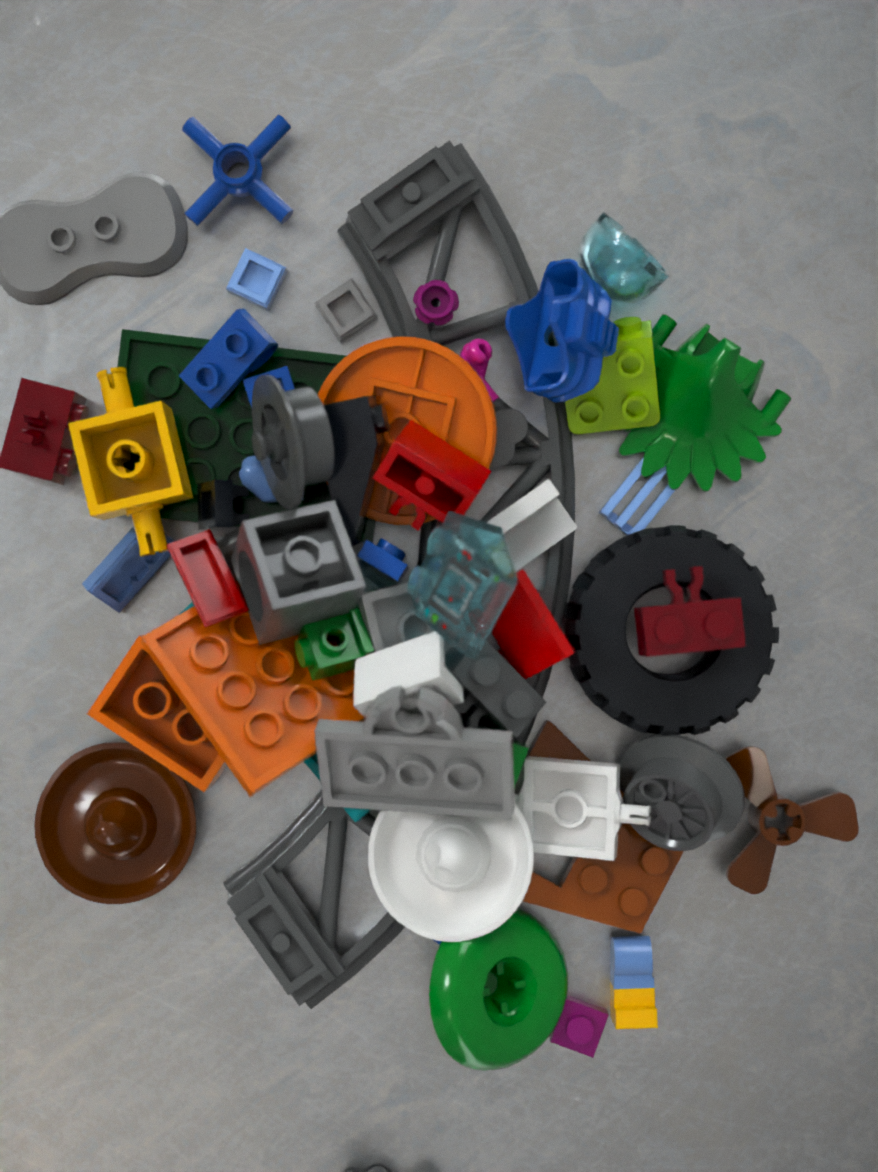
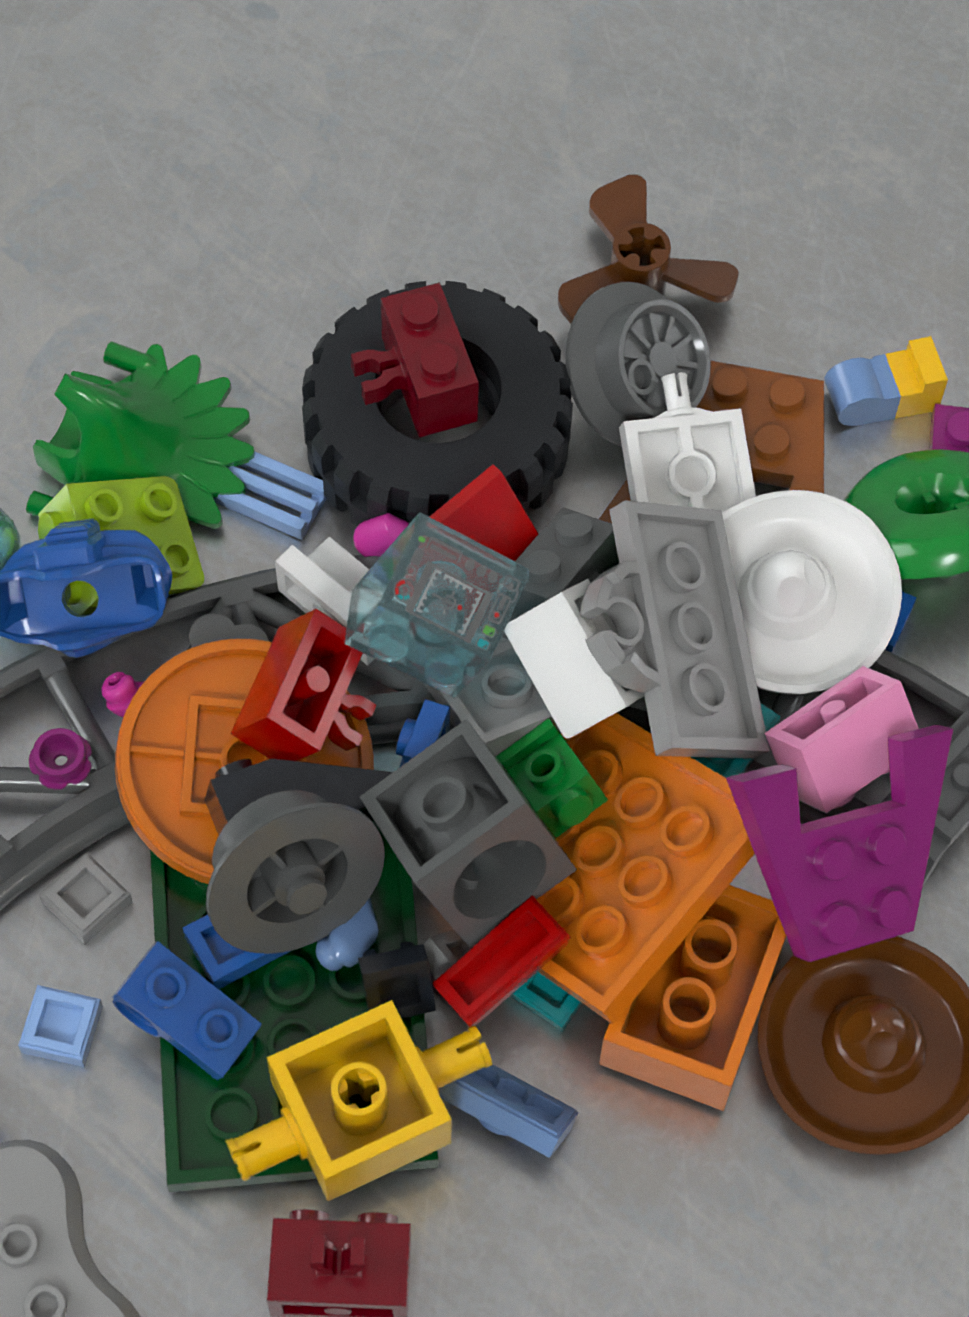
camera: 105 degrees left, 25 degrees down
none -> dark pink arm [353,513,417,557]
none -> magenta wing [726,724,953,962]
none -> bright pink brick [764,666,919,813]

